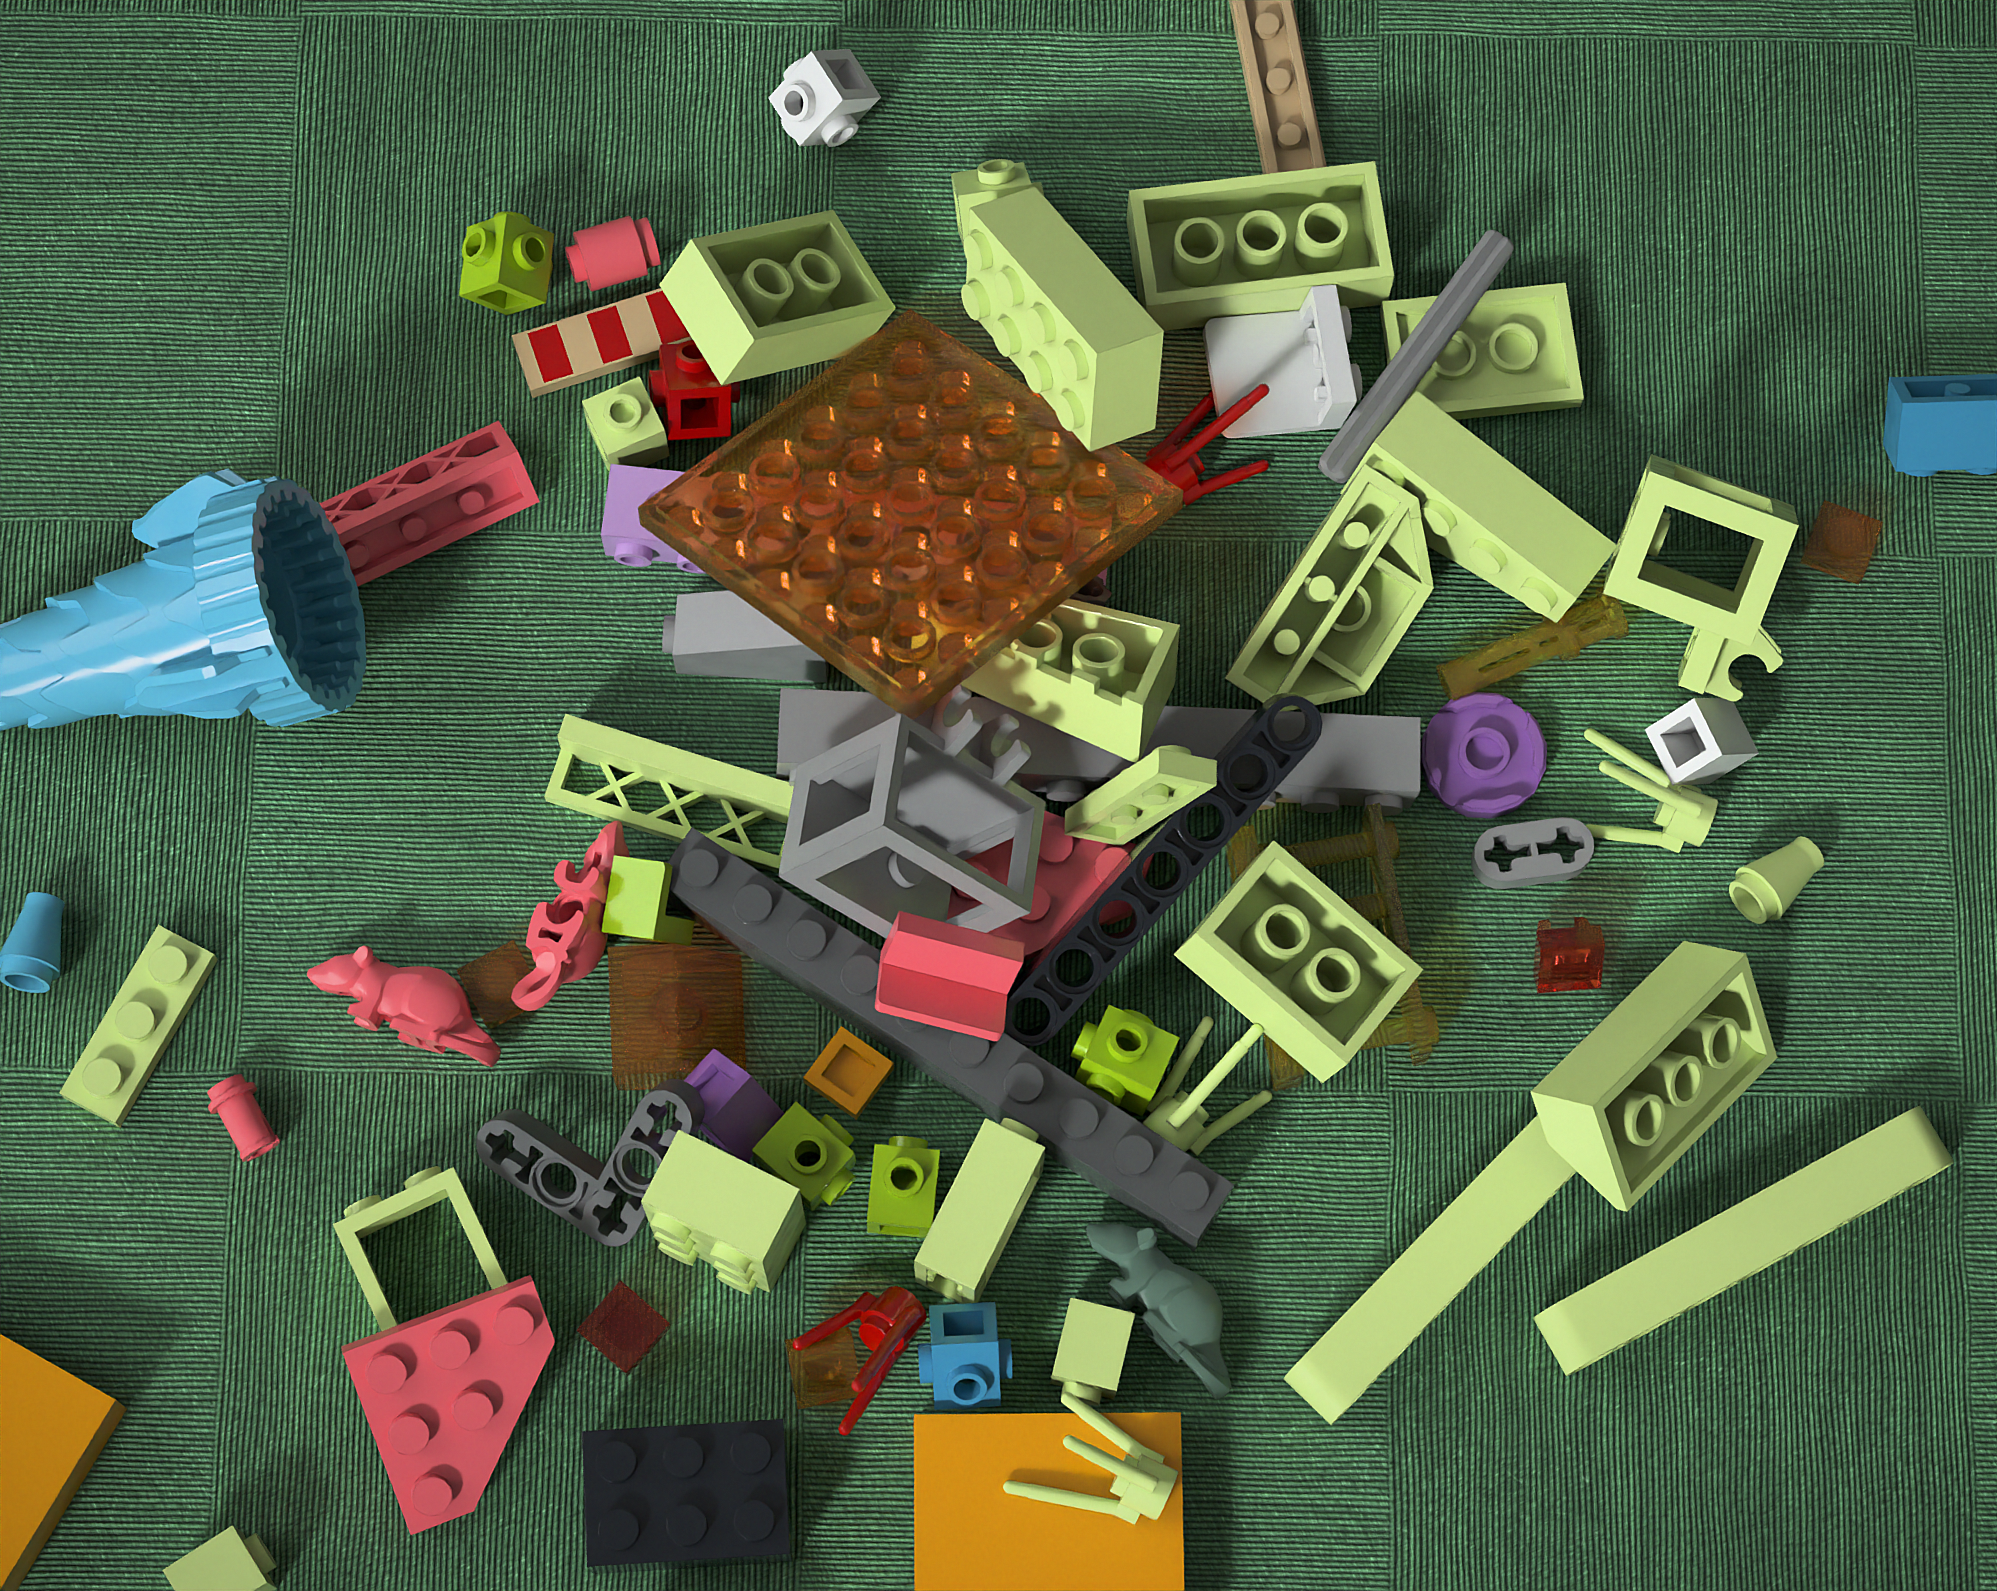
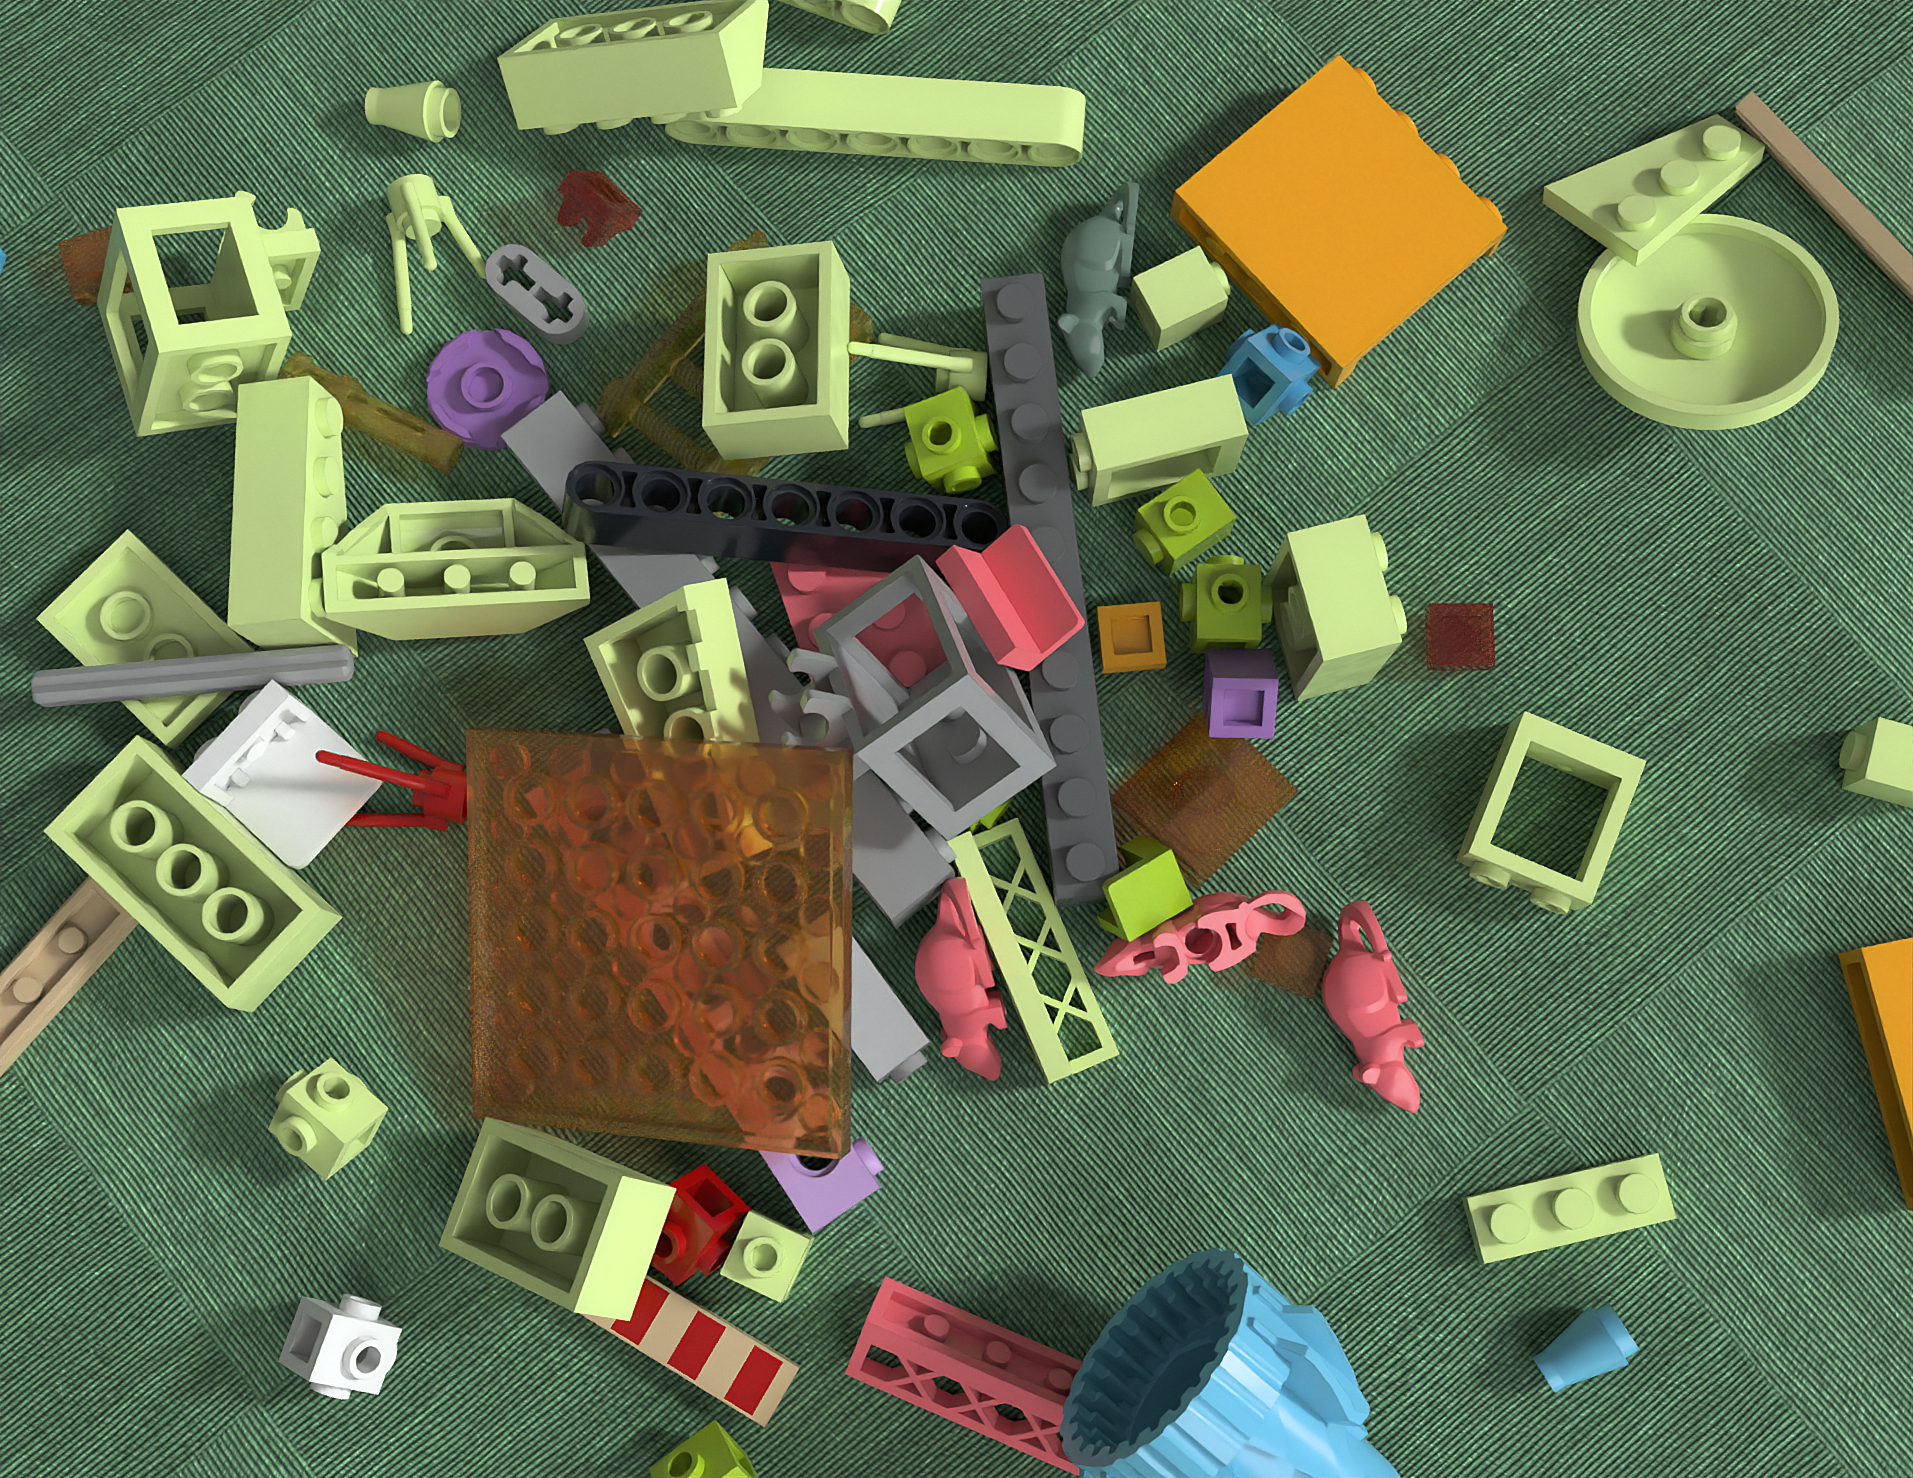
camera: 125 degrees left, 5 degrees up
coral pin [207,1074,280,1162] -> none
coral plate [341,1275,555,1535] -> none
dark grey beam [476,1079,705,1247] -> none
coral brick [565,215,661,292] -> none
black brick [582,1419,793,1574] -> none
clear orange plate [784,1327,859,1409] -> none
red plant [793,1286,927,1436] -> none
yellowish green brick [961,187,1164,452] -> none
yellowish green plant [1003,1392,1178,1525] -> none
yellowish green plate [1065,745,1217,846] -> none
white brick [1645,698,1759,786] -> none
none -> coral animal [914,877,1008,1081]

